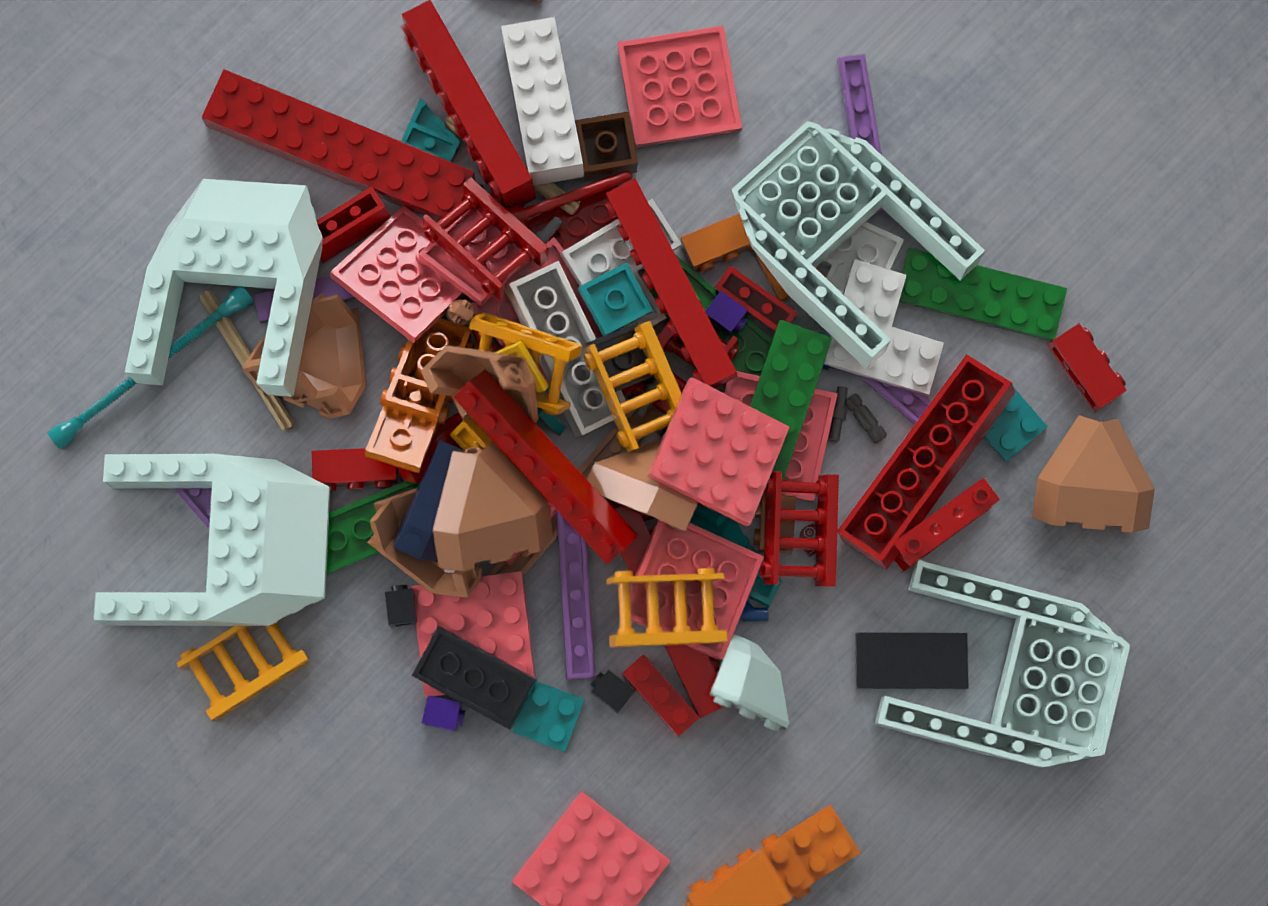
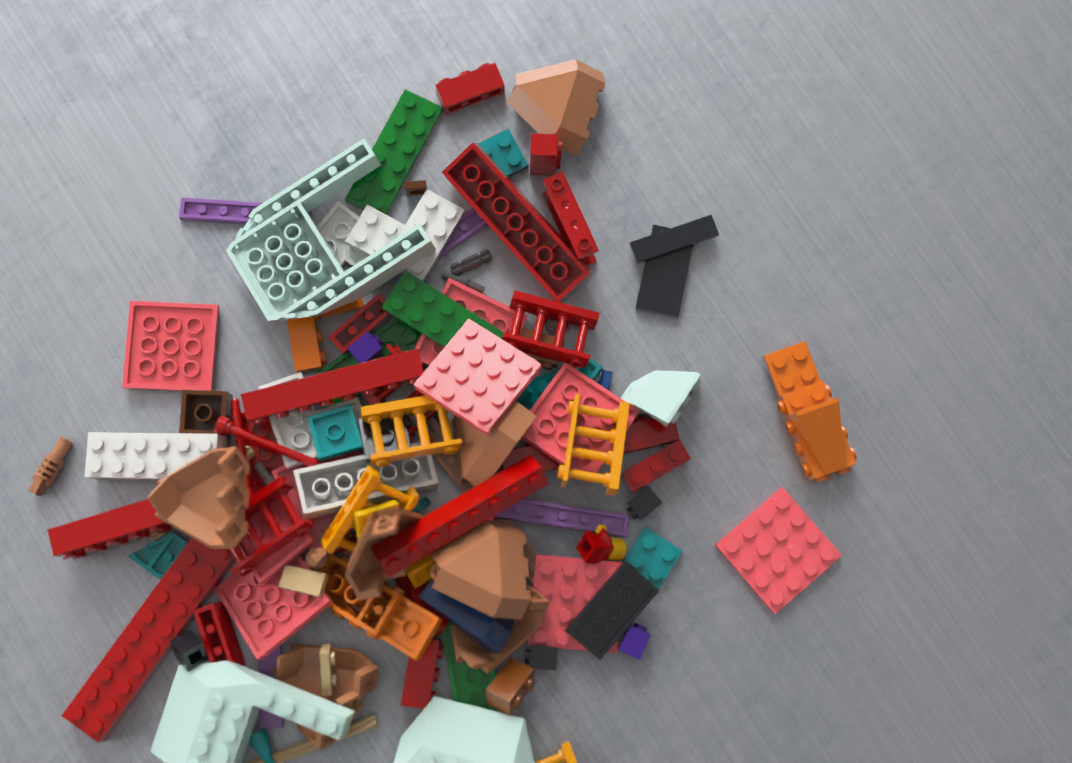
camera: 75 degrees left, 0 degrees up
light aqua wedge [874,560,1130,768] -> none
none -> nougat panel [147,447,249,549]
none -> black brick [170,630,209,672]
none -> red piece [214,416,319,467]
none -> tan tile [279,565,329,598]
none -> tan plate [320,643,337,696]
none -> reddish brown tile [404,180,427,196]
none -> dark orange brick [486,658,536,716]
none -> red brick [530,133,562,176]
none -> red piece [576,524,627,564]
none -> black tile [629,214,719,264]

